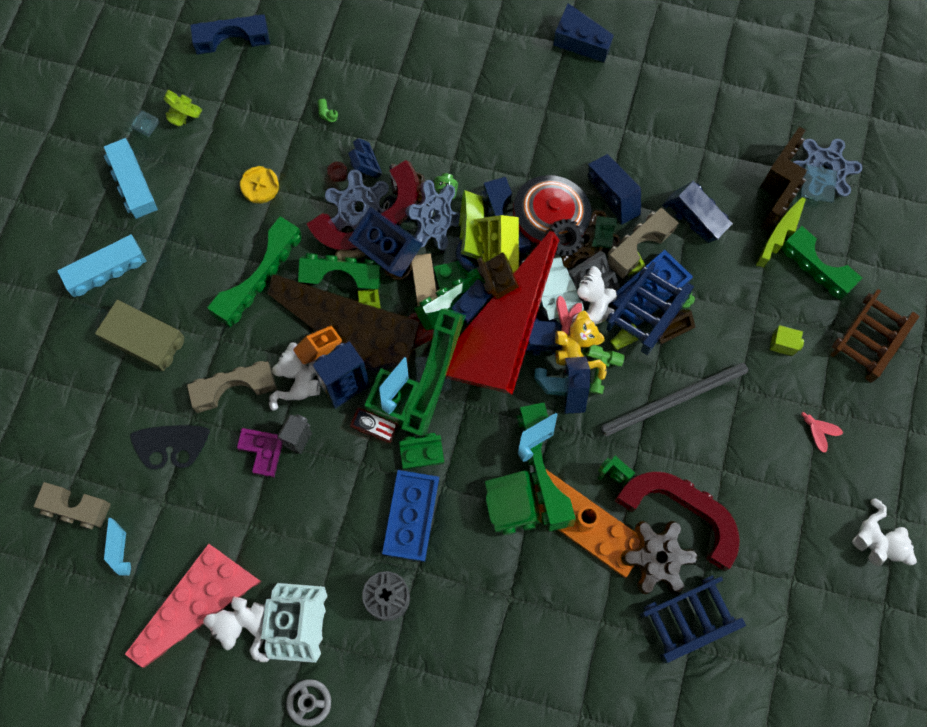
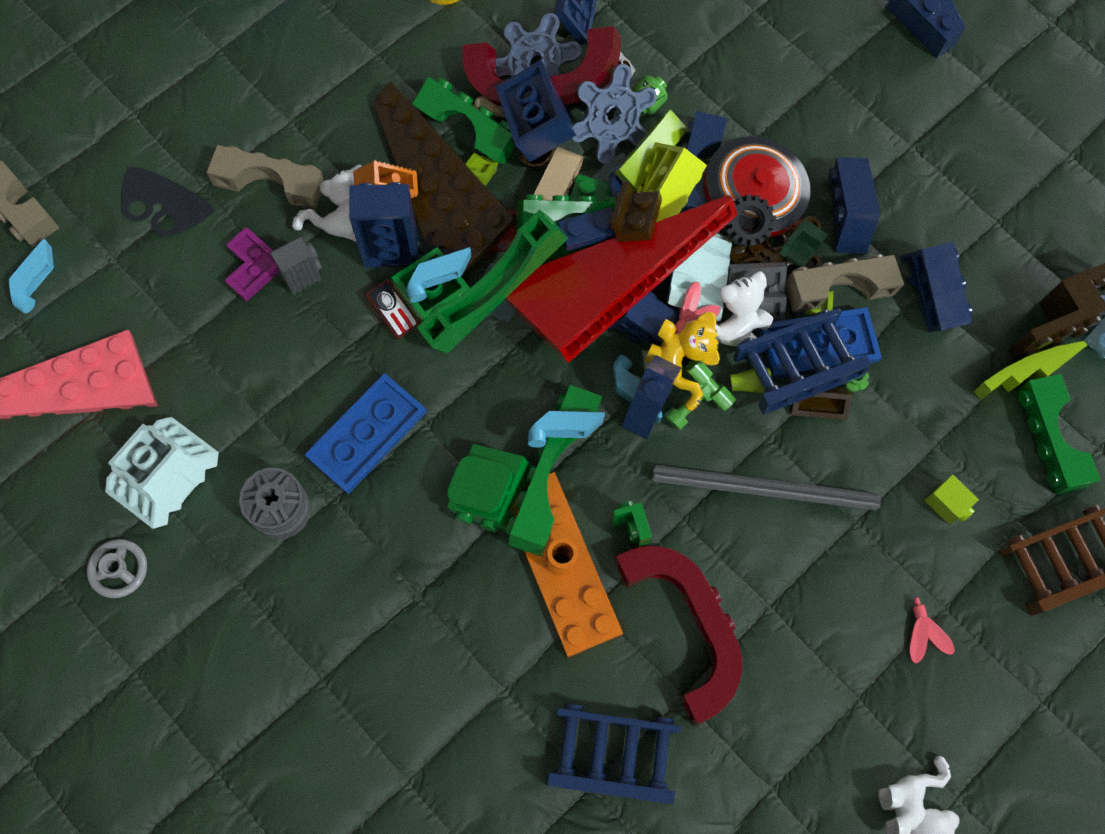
camera: 30 degrees right, 0 degrees up
olive brick [95,300,185,372] -> none
white animal [203,596,270,662] -> none
green arch [207,216,302,328] -> none
clear red tile [327,162,347,182] -> none
green bracket [399,433,445,470] -> none
plate [621,521,697,594] -> none

